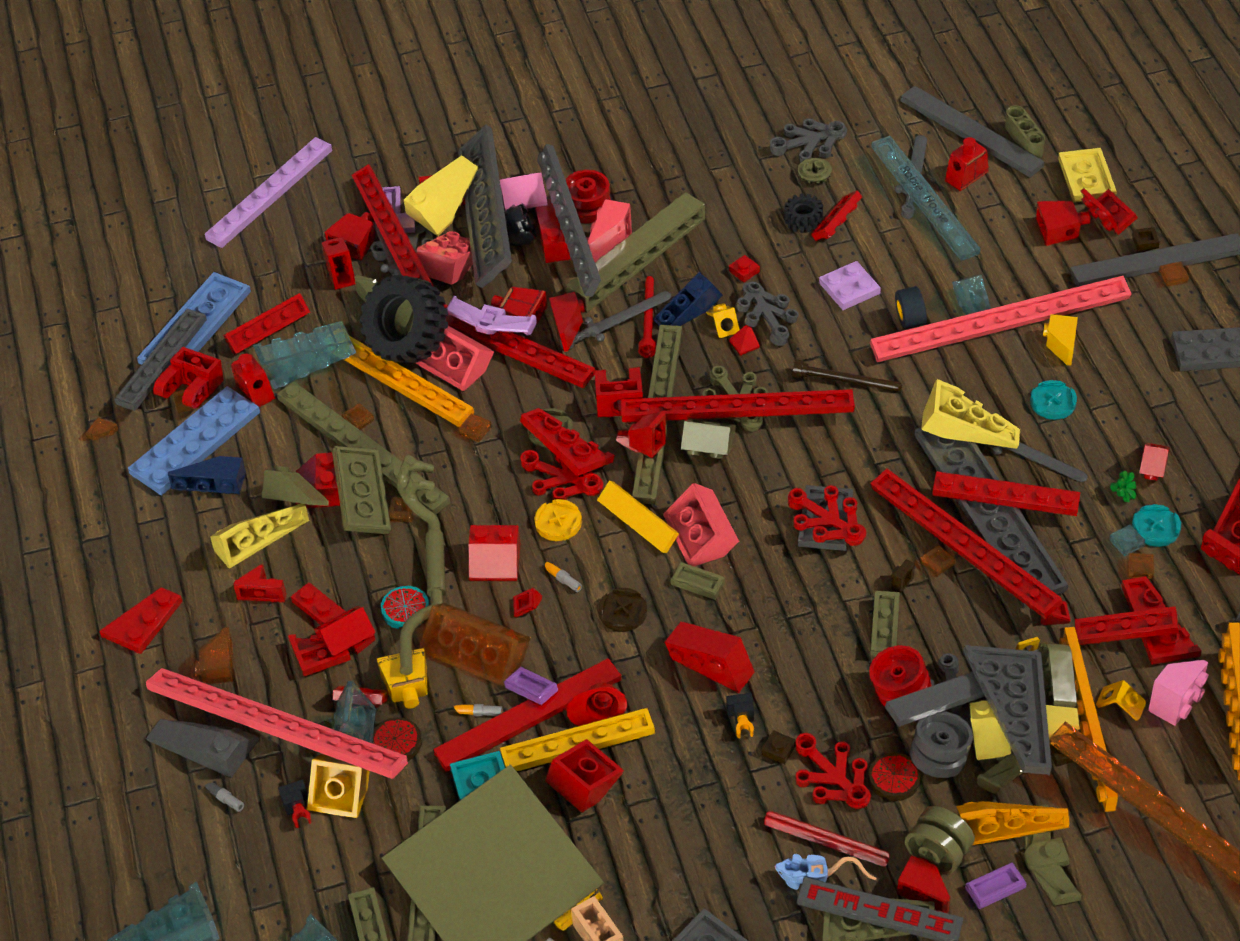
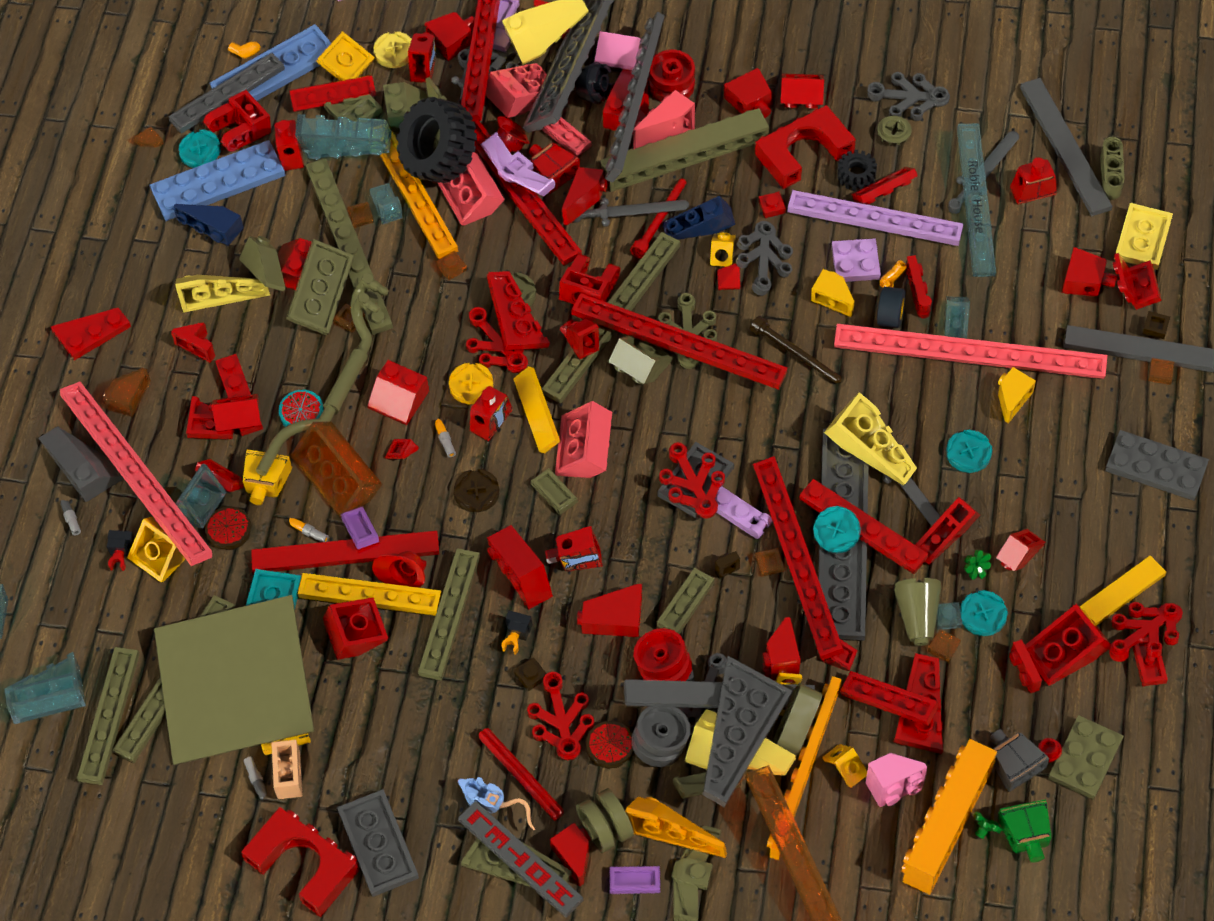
camera: 25 degrees right, 10 degrees up
none -> teal tile [179,129,221,168]
none -> light orange arm [228,41,260,59]
none -> yellow tile [316,31,375,81]
none -> olive wing [324,94,383,134]
none -> clear light blue bracket [369,183,403,224]
none -> light yellow tile [374,32,412,68]
none -> olive slope [383,82,428,133]
none -> olive plate [418,548,480,681]
none -> red torso [470,386,513,441]
none -> red piece [497,116,530,153]
none -> coral tile [541,117,592,157]
none -> red torso [545,526,603,571]
none -> red slope [577,584,642,637]
none -> lavender plate [707,486,773,539]
none -> red torso [724,68,772,118]
none -> red arch [755,105,856,189]
none -> red slope [762,617,800,683]
none -> red slope [781,73,824,108]
none -> lavender plate [788,190,963,246]
none -> yellow slope [811,269,854,317]
none -> teal tile [813,506,861,554]
none -> light orange arm [879,260,907,288]
none -> olive cone [894,578,942,646]
none -> red plate [905,255,932,319]
none -> red slope [915,497,980,565]

